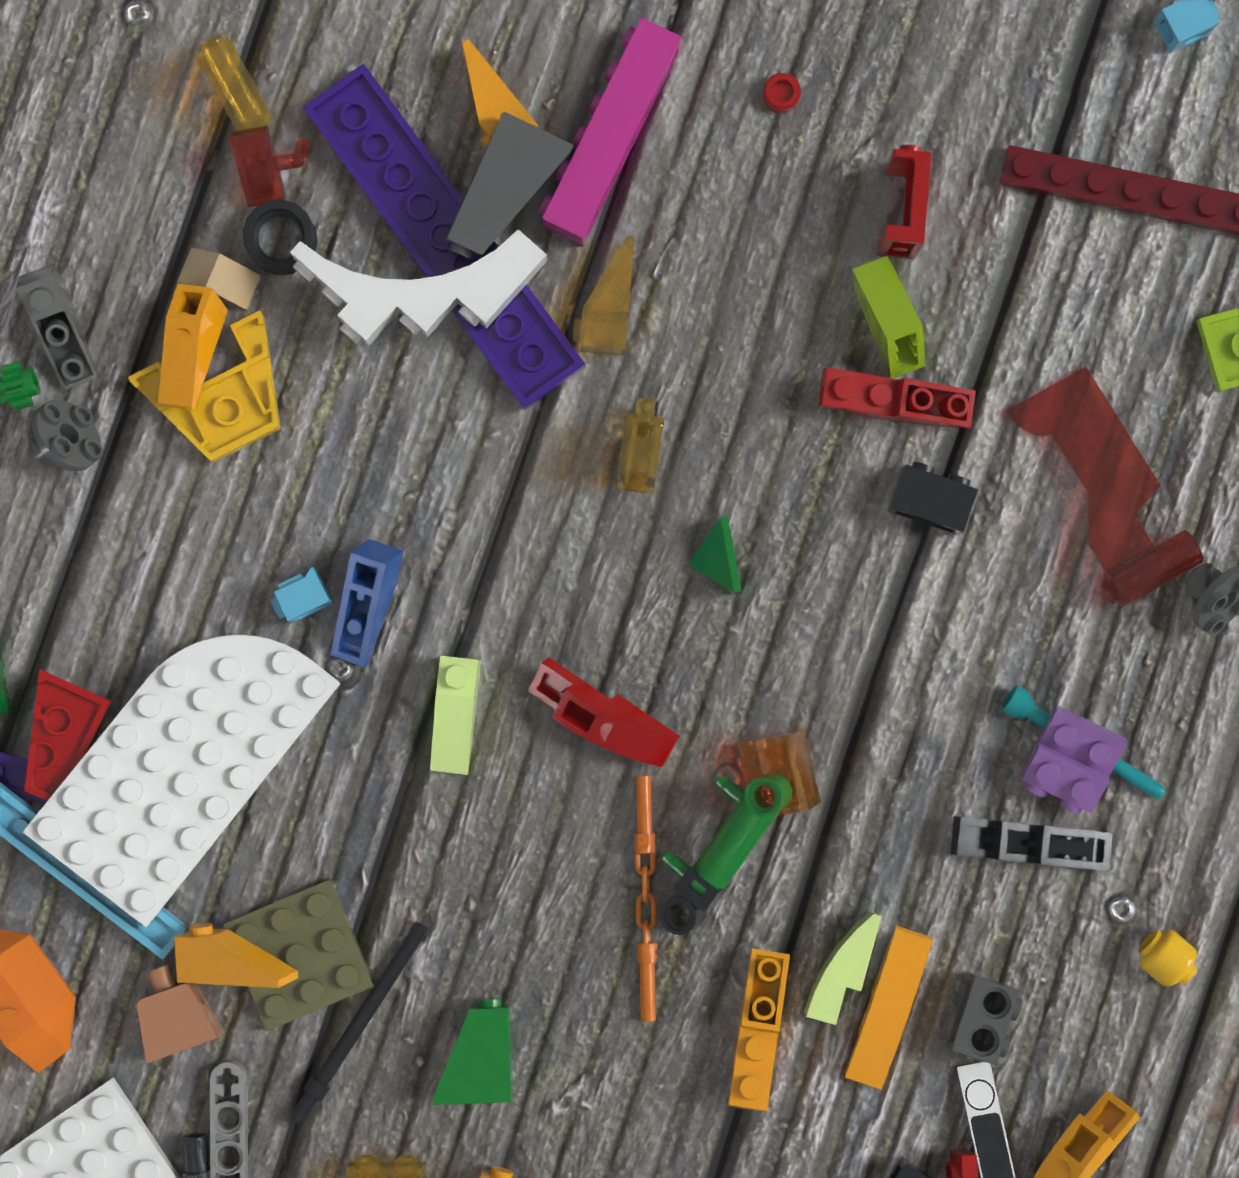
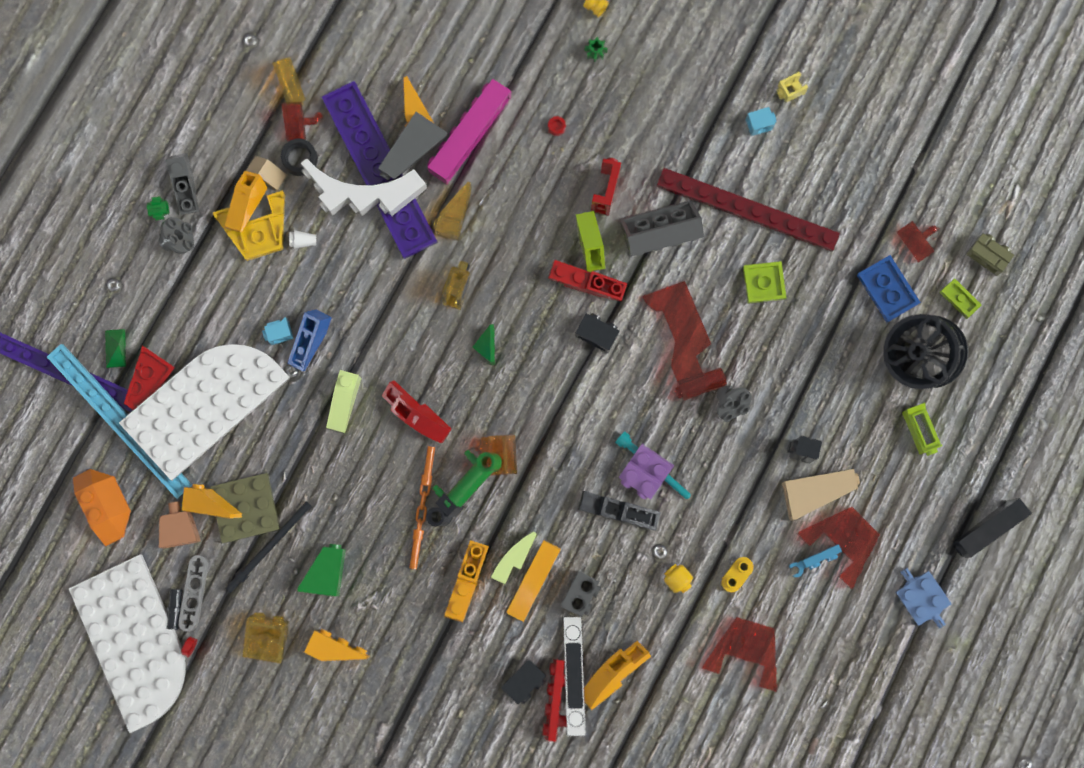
camera: 10 degrees right, 5 degrees down
none -> white cone [289,230,316,249]
none -> dark grey slope [619,200,704,256]

